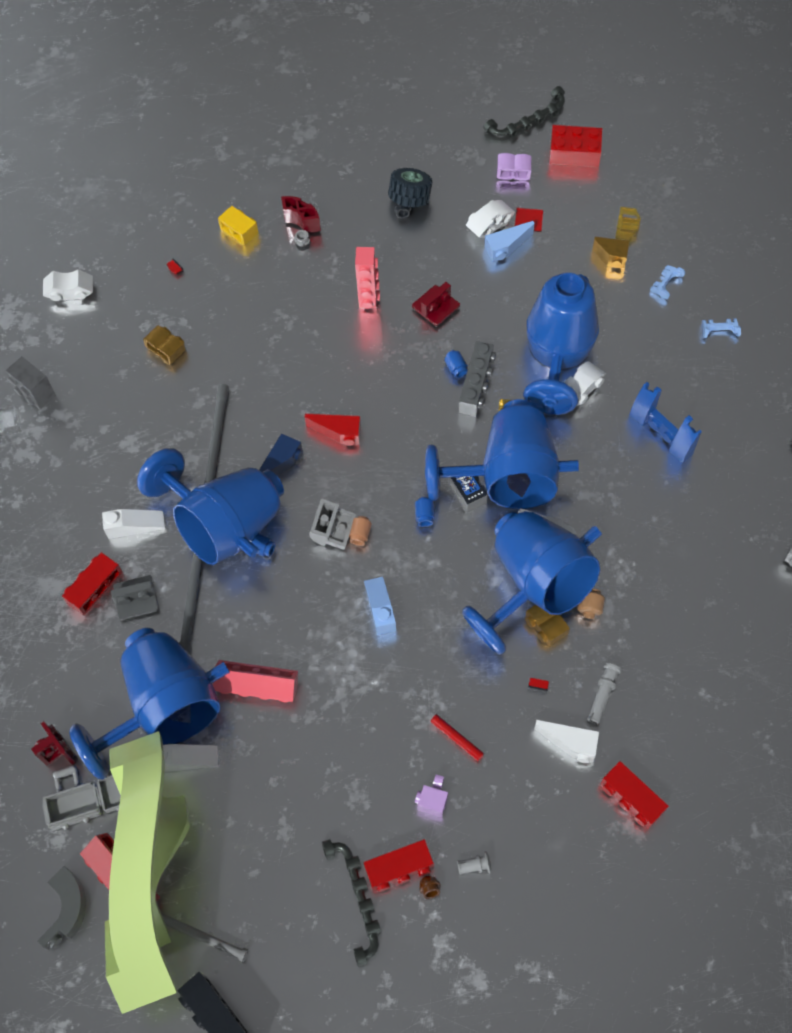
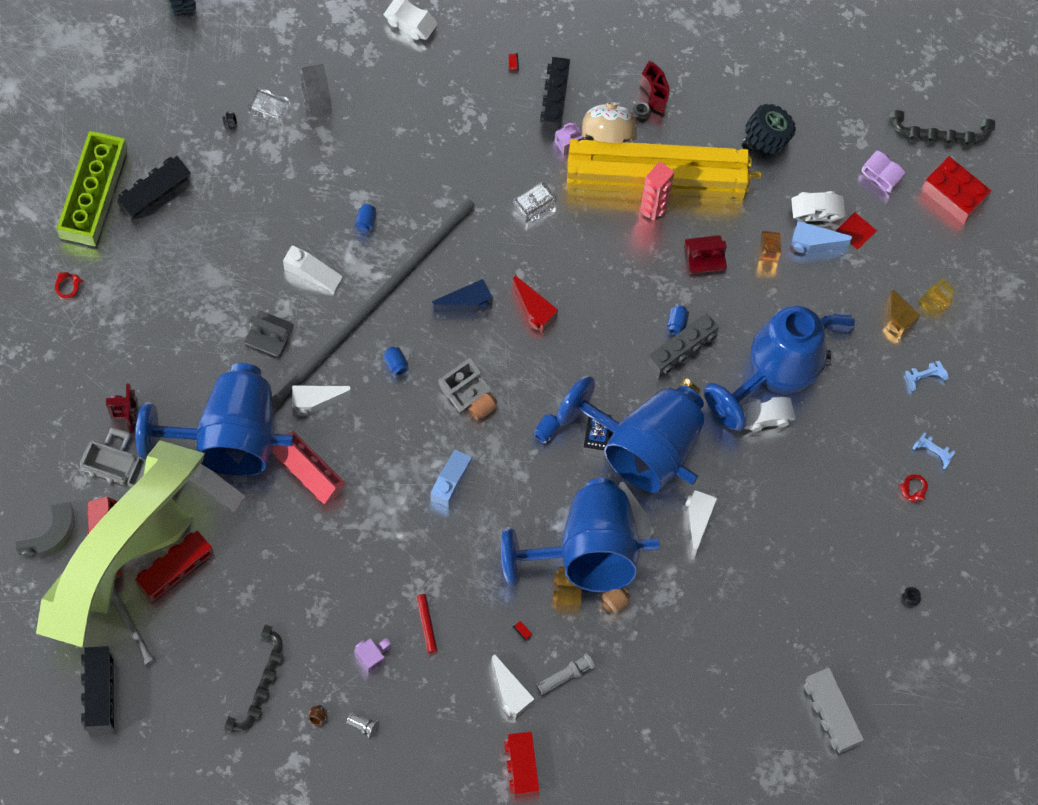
camera: 30 degrees right, 5 degrees up
red brick [62,552,123,616] -> none
blue piece [137,448,284,565] -> none
pearl gold brick [143,325,186,364] -> none
yellow brick [218,206,258,246] -> none
red brick [363,839,434,892] -> none
blue wedge [629,382,702,463] -> none
none -> red brick [135,530,214,602]
none -> white slope [292,386,351,416]
none -> blue brick [355,204,377,233]
none -> clear brick [513,181,557,223]
none -> black brick [540,57,570,133]
none -> lavender brick [555,122,584,154]
none -> yellow brick [567,139,761,199]
none -> tan cylinder [581,102,638,143]
none -> white slope [685,490,717,556]
none -> clear orange slope [760,231,781,261]
none -> red piece [898,474,928,501]

